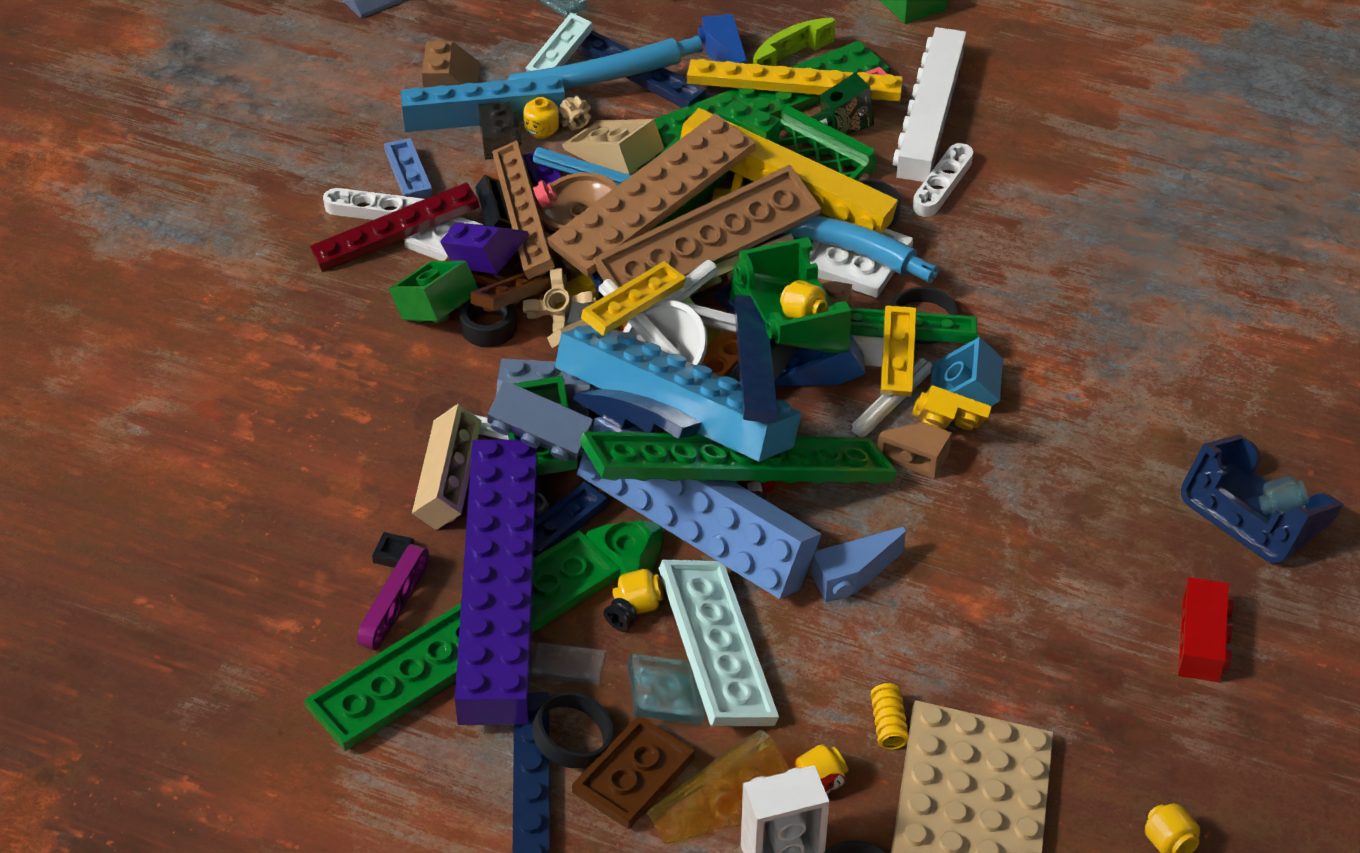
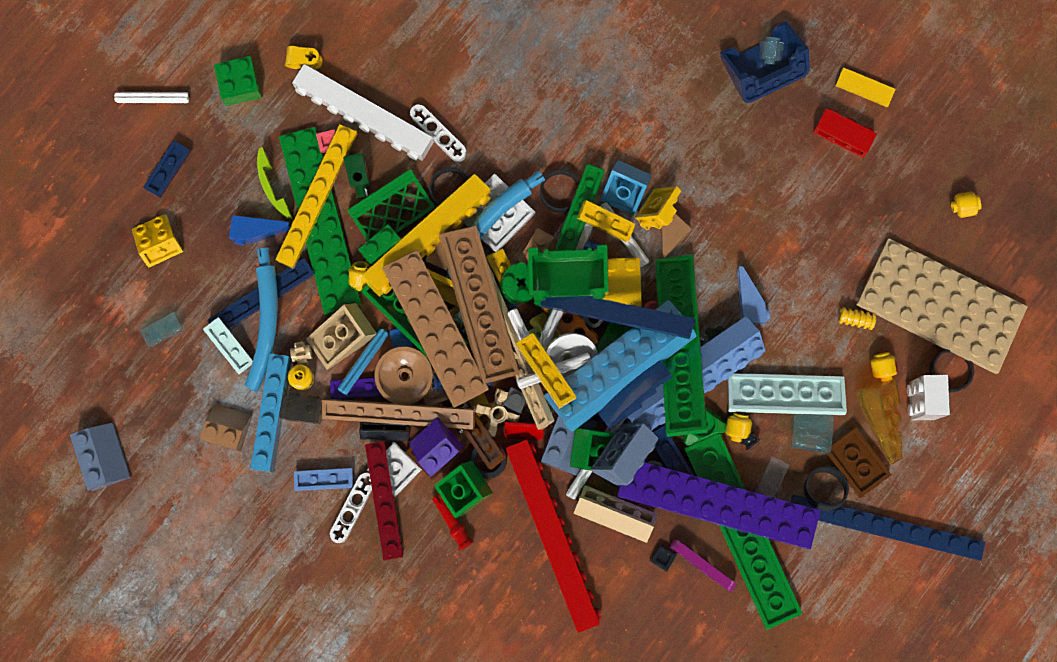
camera: 70 degrees left, 35 degrees up
coral plate [533,180,558,208] -> none
yellow head [780,280,828,319] -> none
none -> yellow piece [285,46,323,70]
none -> red pin [432,494,474,551]
none -> red slope [505,421,544,440]
none -> red brick [506,440,602,633]
none -> yellow slope [602,258,642,307]
none -> yellow tile [835,67,895,107]

